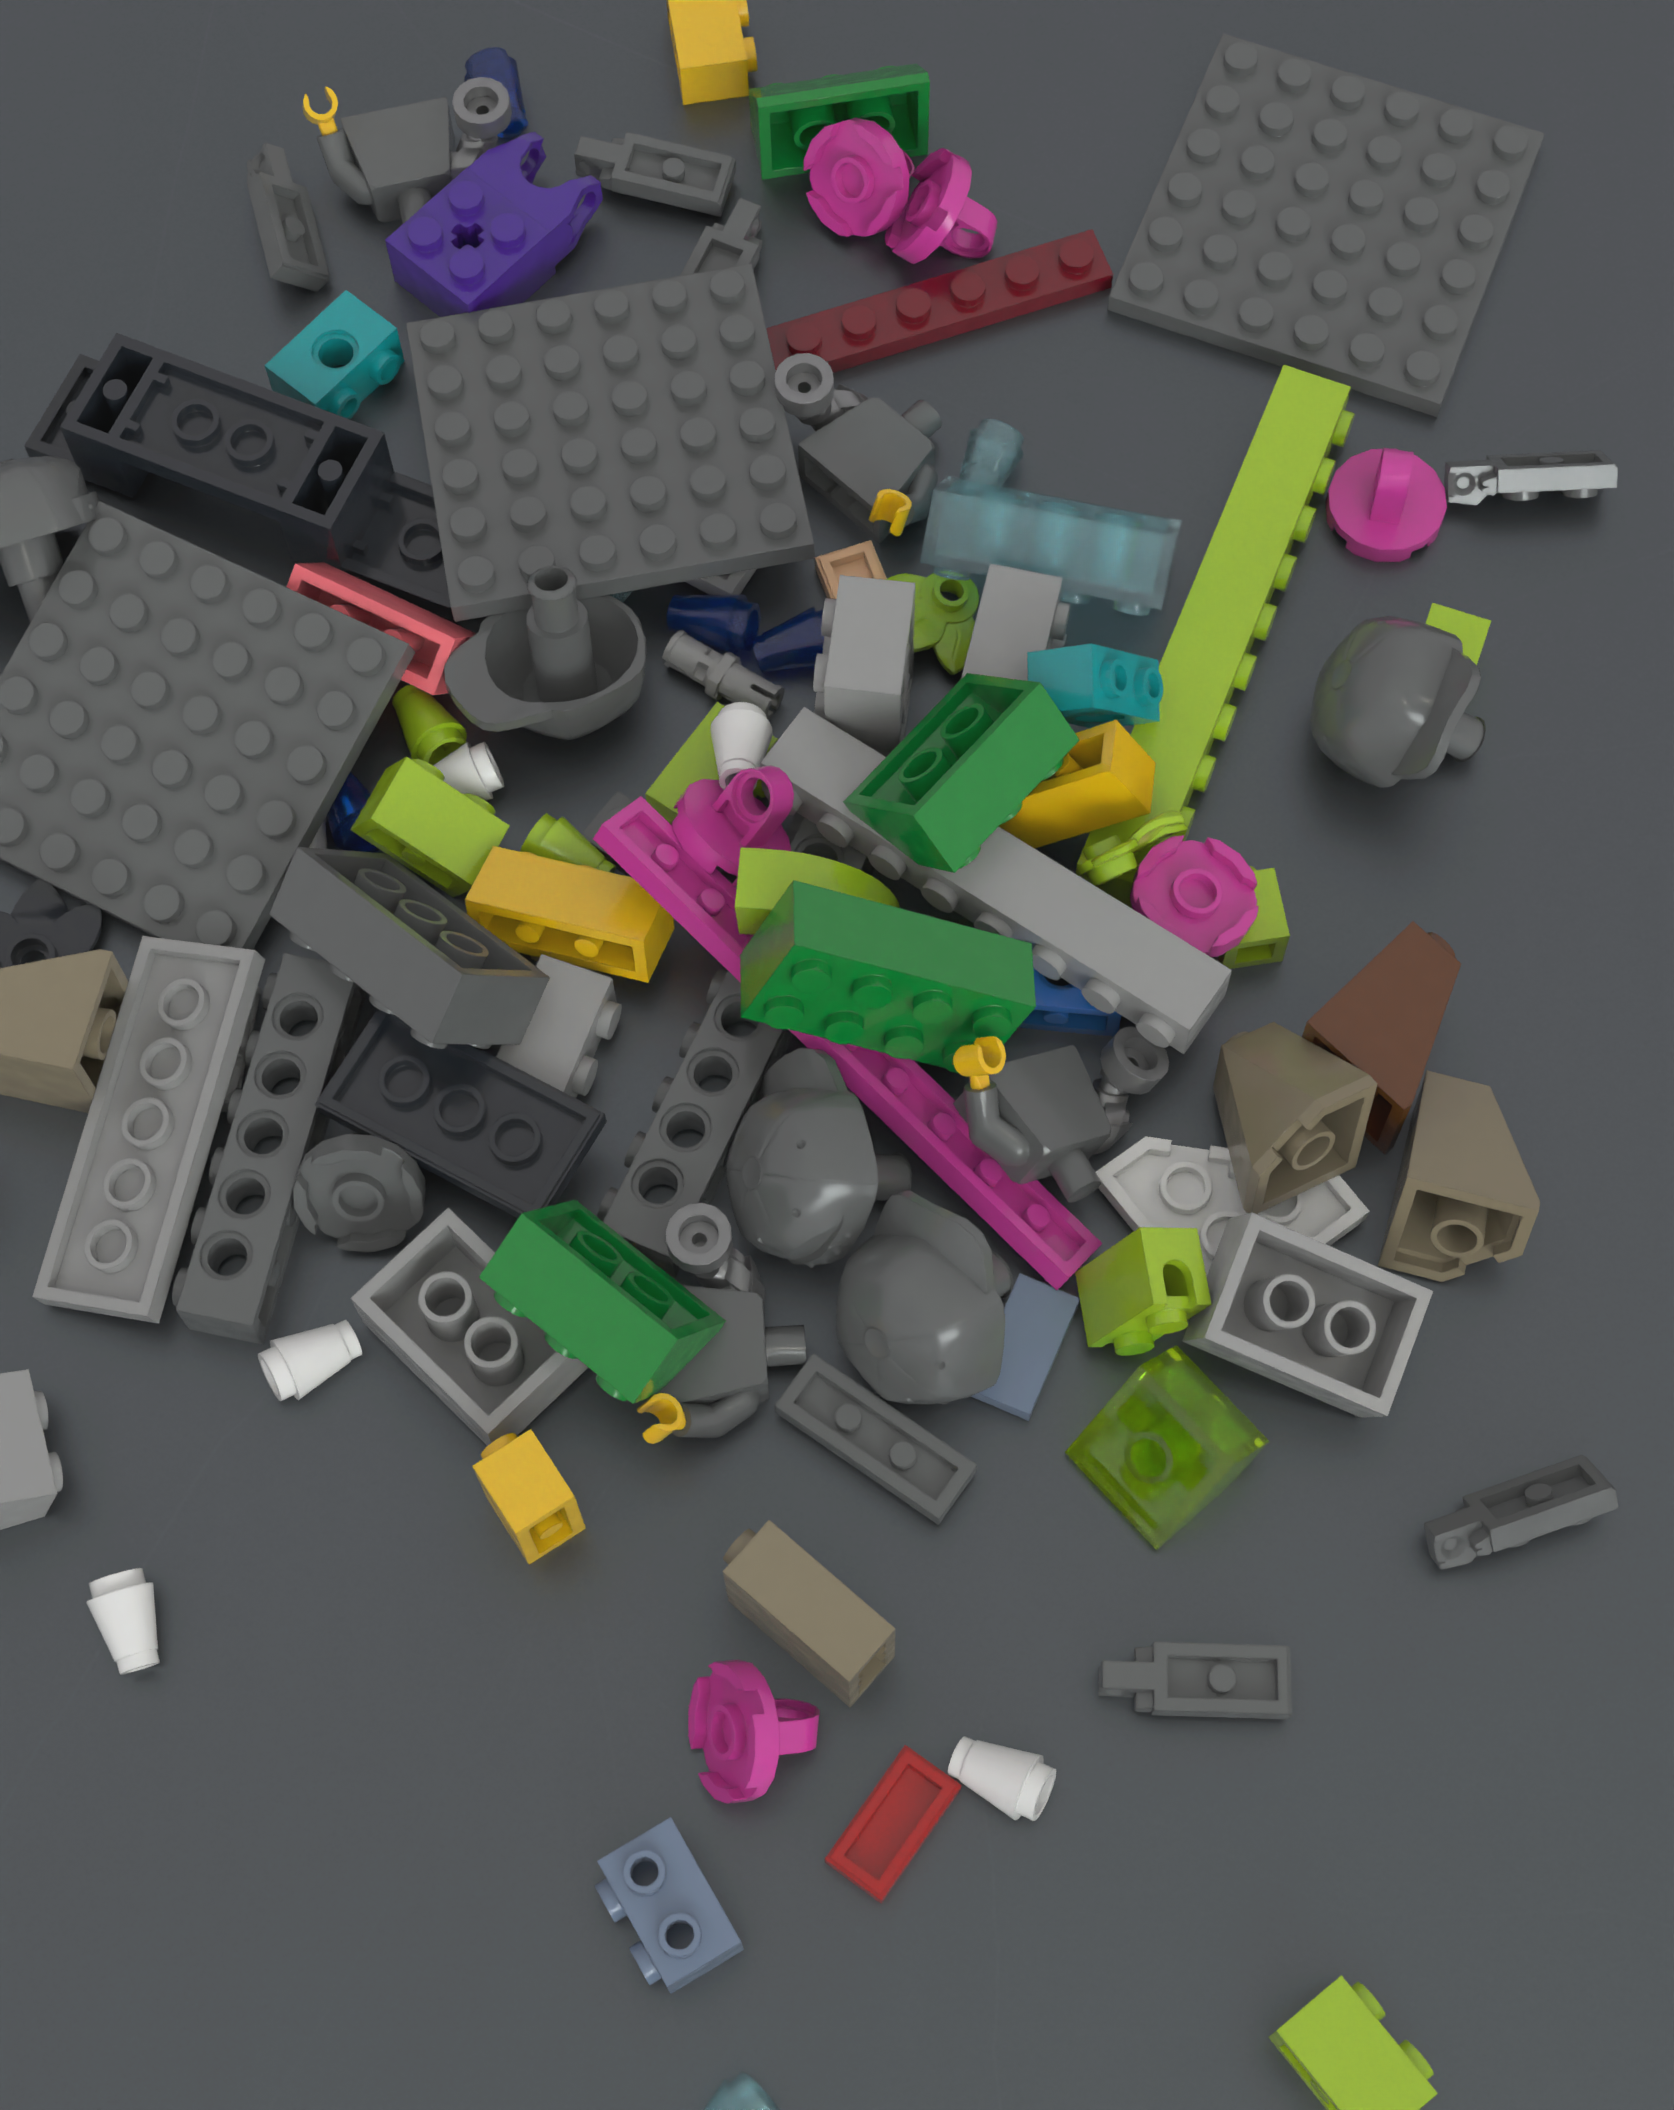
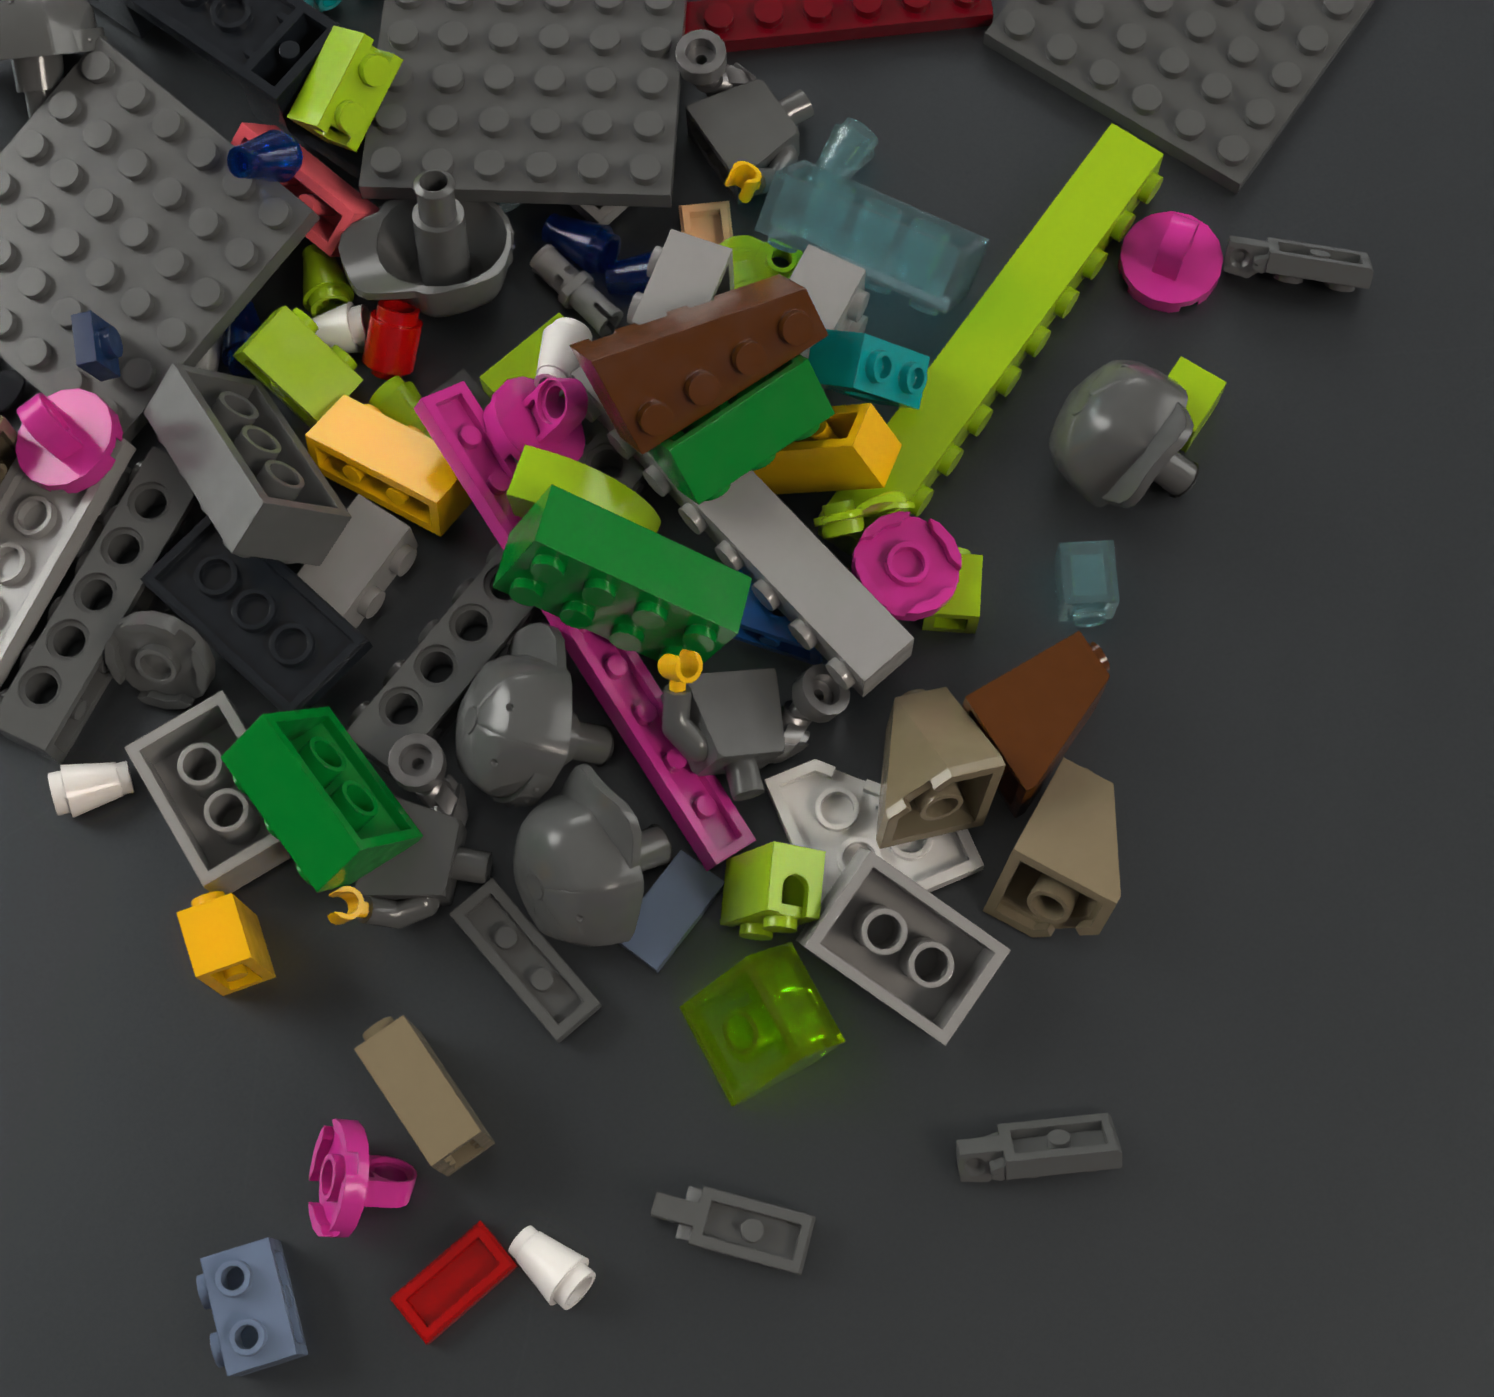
camera: 15 degrees right, 5 degrees up
none -> dark pink tile [15,388,123,494]
none -> dark blue plate [71,310,123,381]
none -> clear blue cone [227,130,303,183]
none -> lime brick [287,26,403,152]
none -> red brick [362,299,423,380]
none -> reddish brown wedge [569,274,828,455]
none -> clear light blue brick [1053,540,1120,627]

